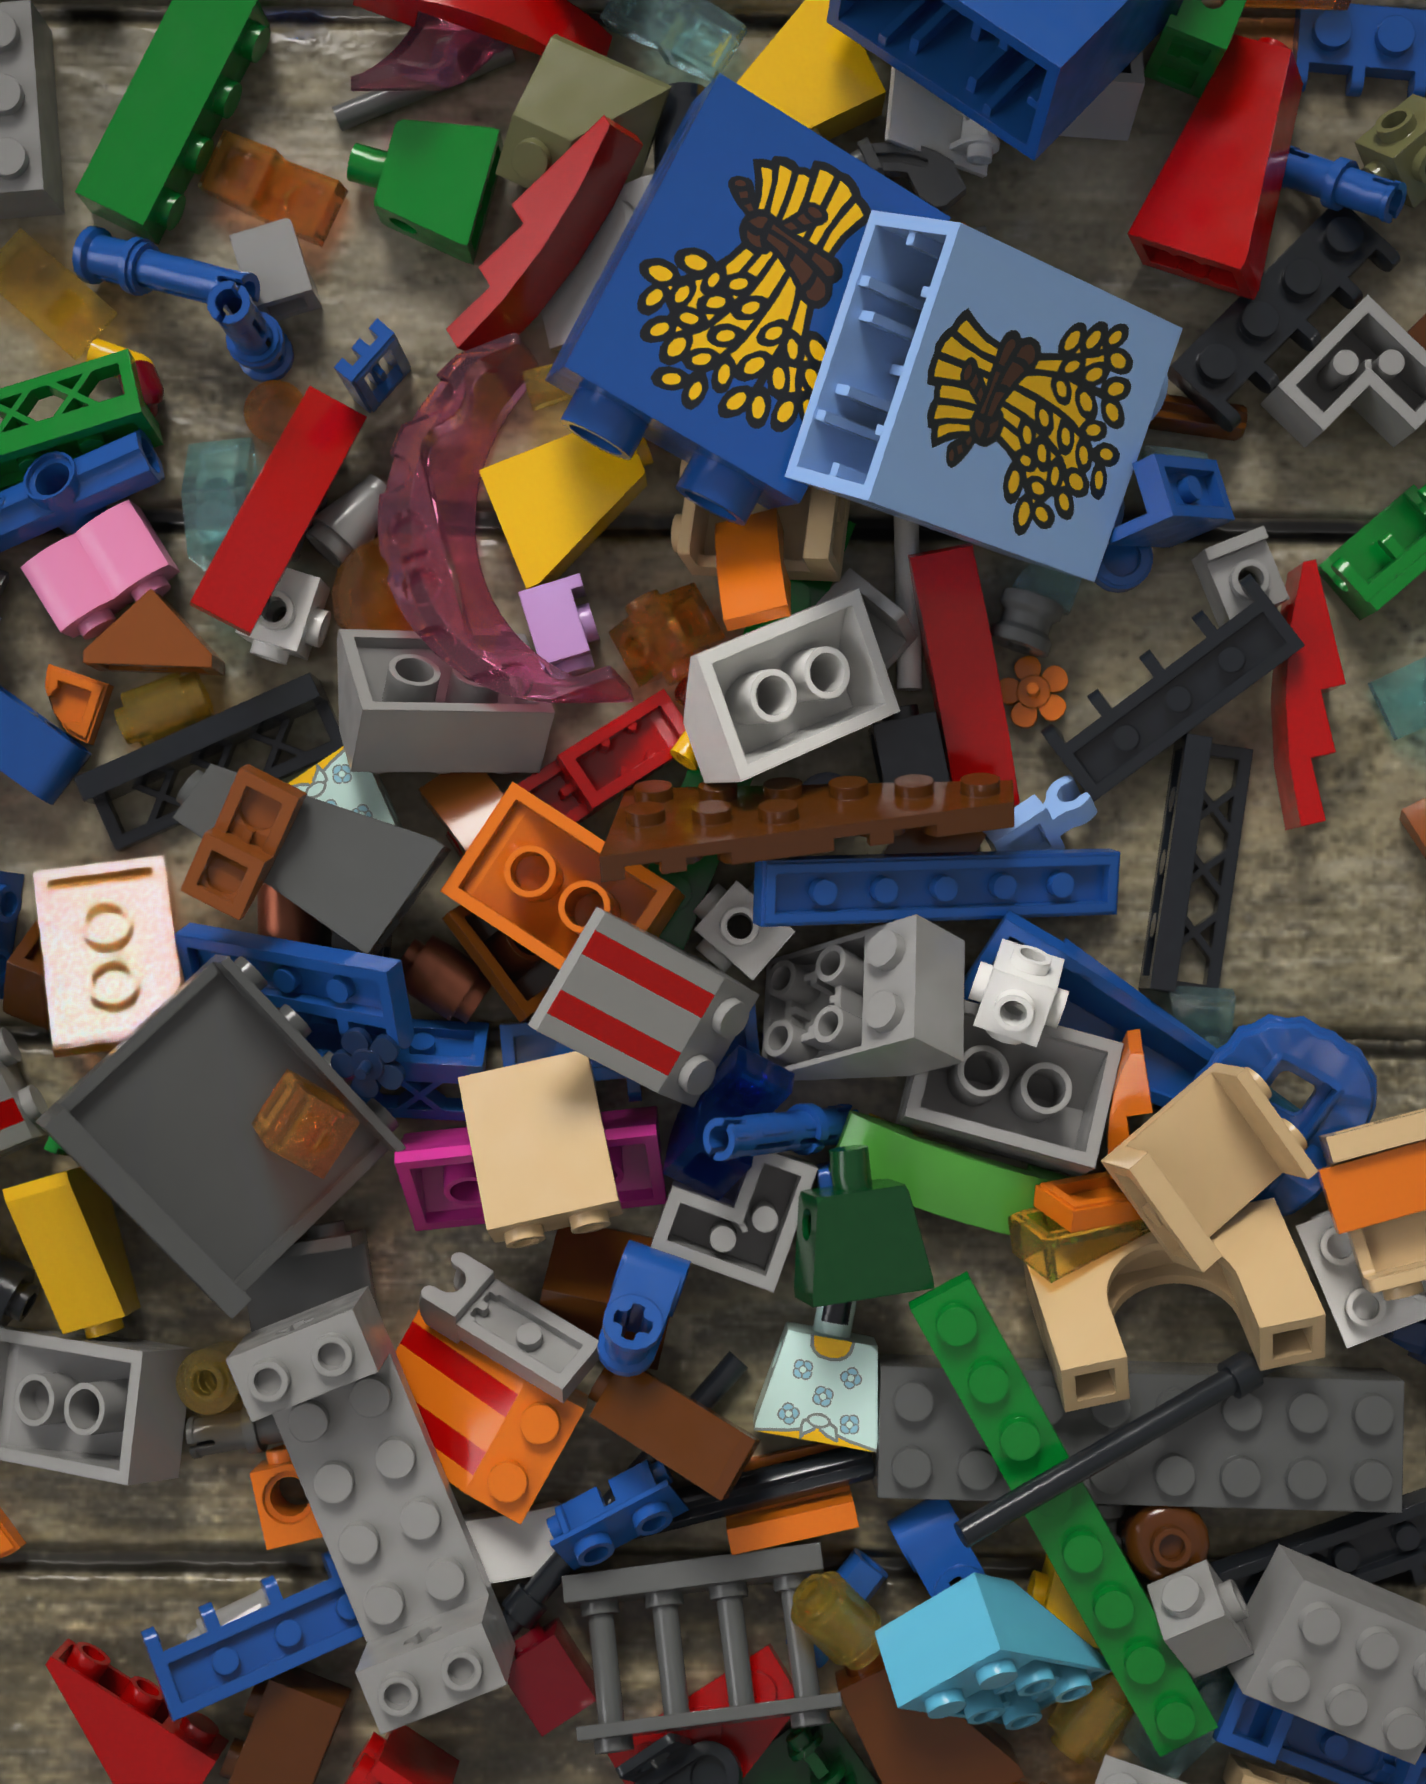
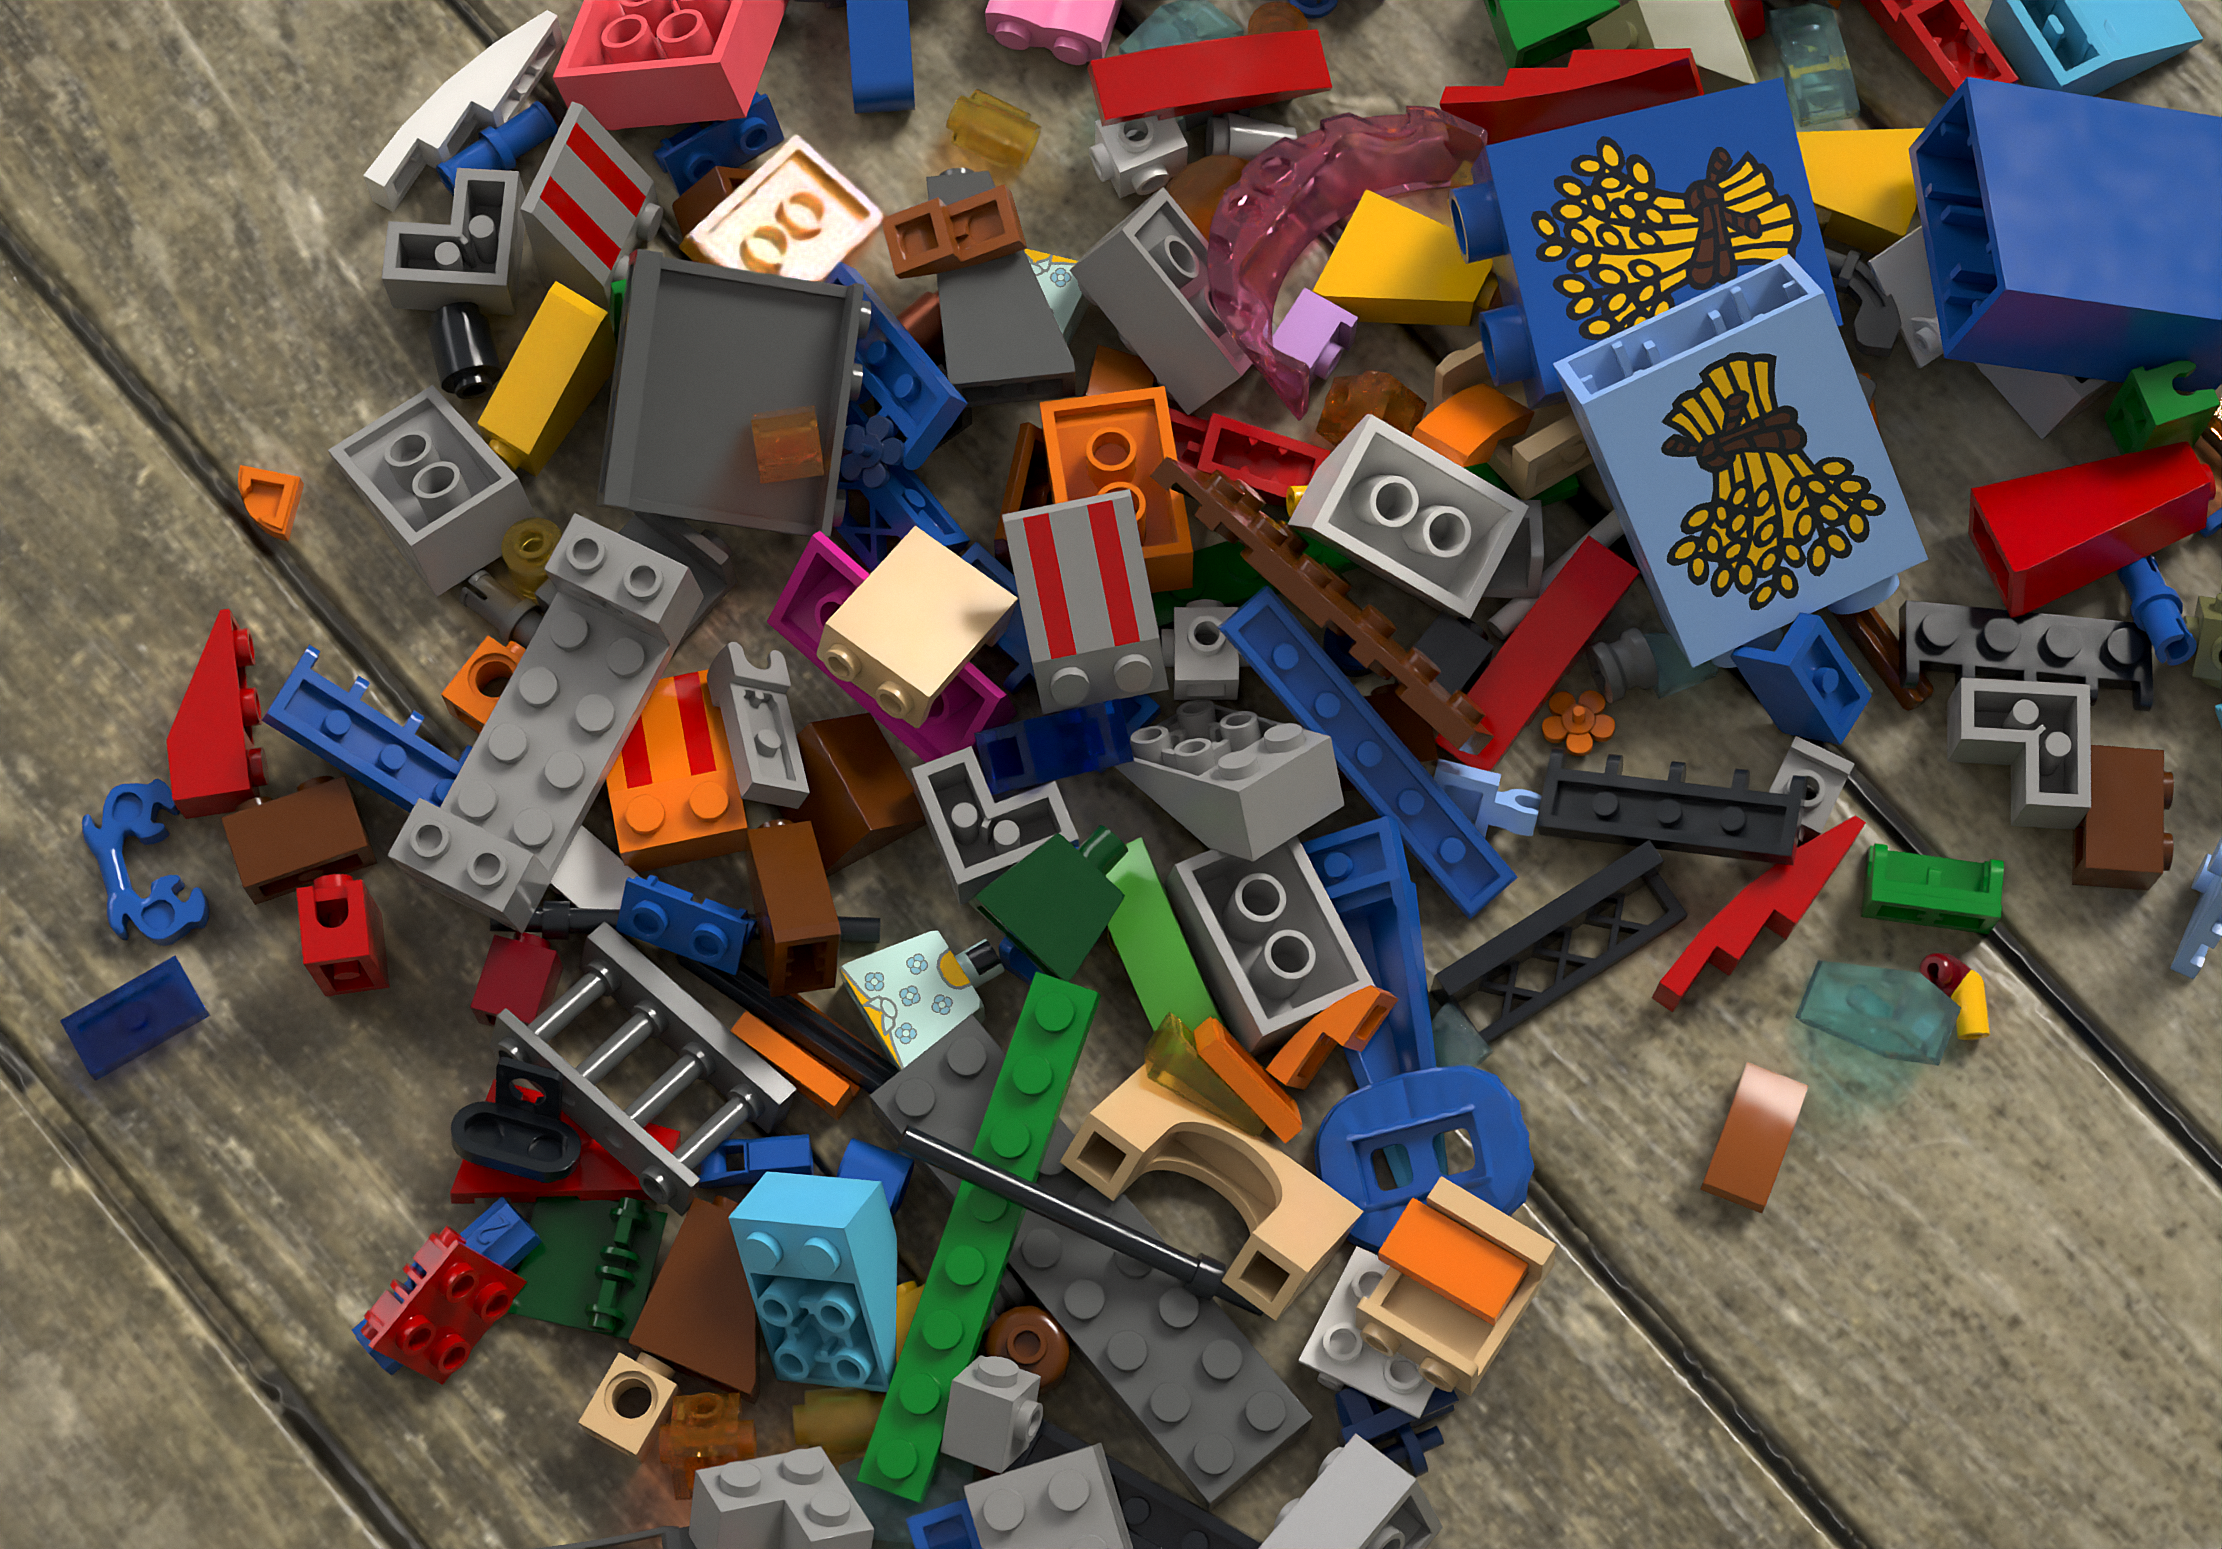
camera: 50 degrees right, 15 degrees down
orange tile [45,664,114,746] -> none
black fence [74,672,343,852] -> none
dark orange slope [83,589,225,676] -> none
blue tile [334,318,411,413] -> none
copper brick [401,934,491,1024] -> none
blue piece [597,1240,691,1377] -> none
blue pin [703,1103,859,1161] -> none
clear yellow brick [791,1571,882,1670] -> none
white brick [968,938,1069,1047] -> none
blue tile [1095,544,1153,593] -> none
tan panel [1101,1063,1318,1273] -> none

